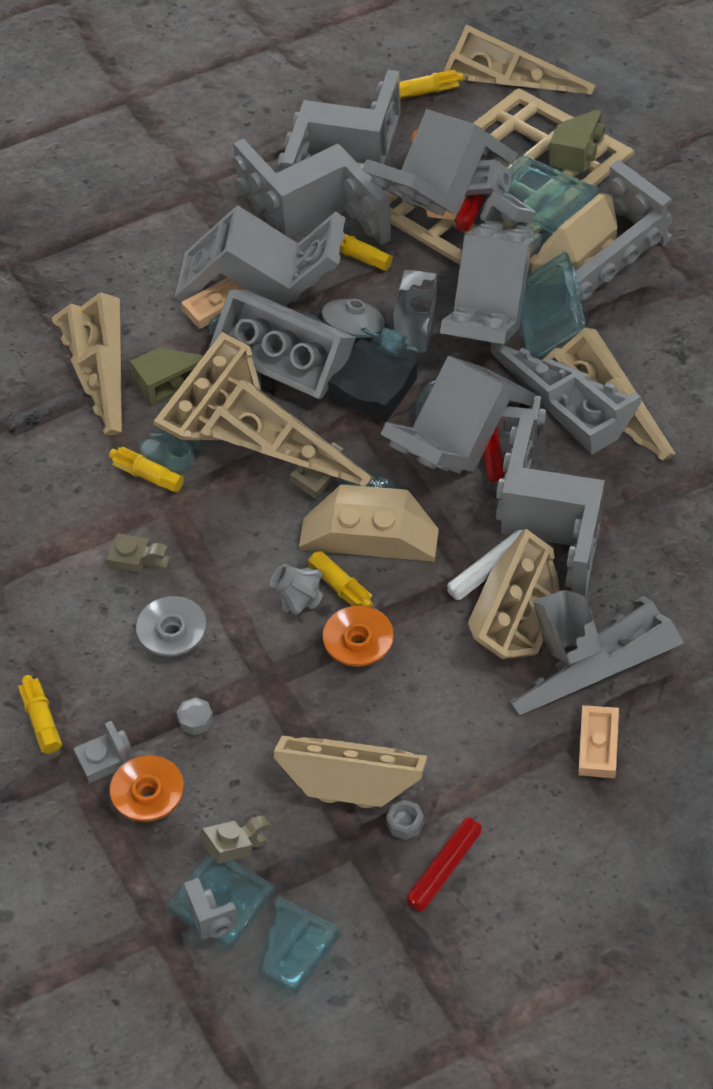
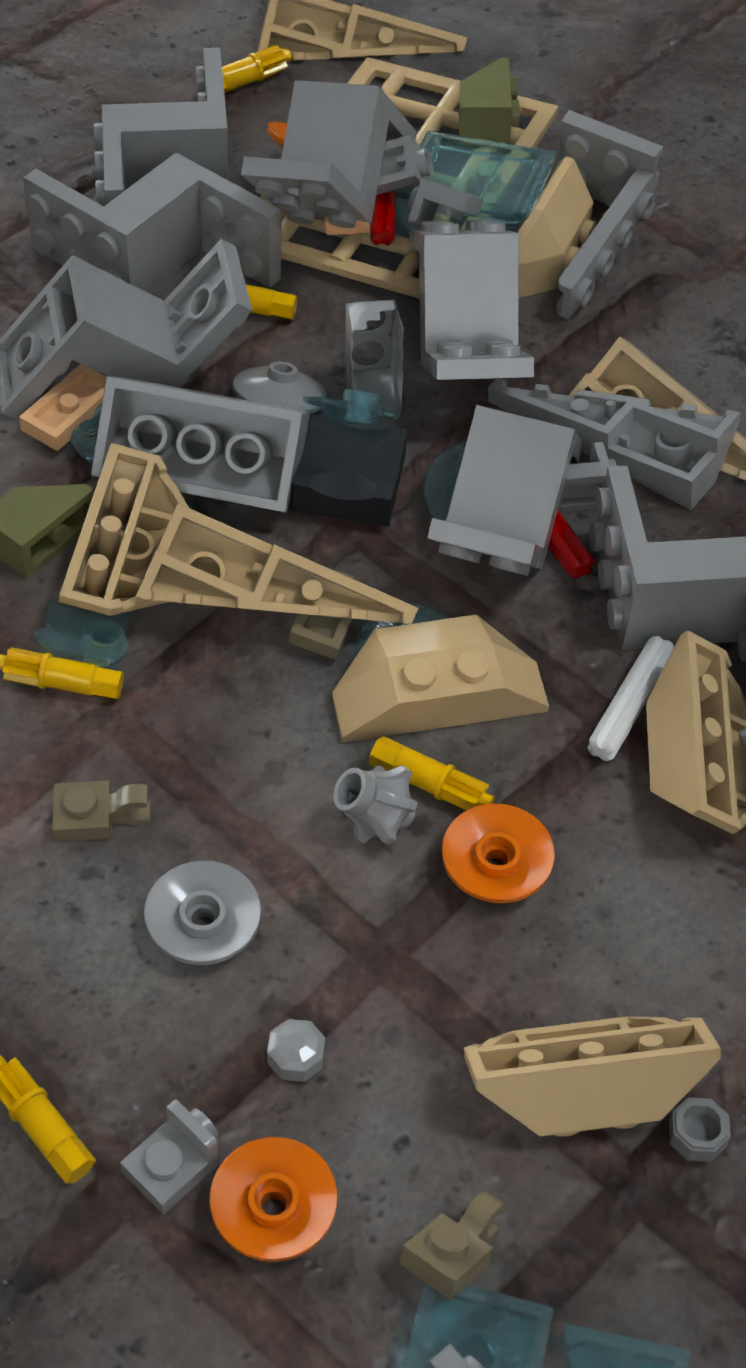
camera: 25 degrees left, 0 degrees up
clear light blue piece [521,251,585,358] -> none

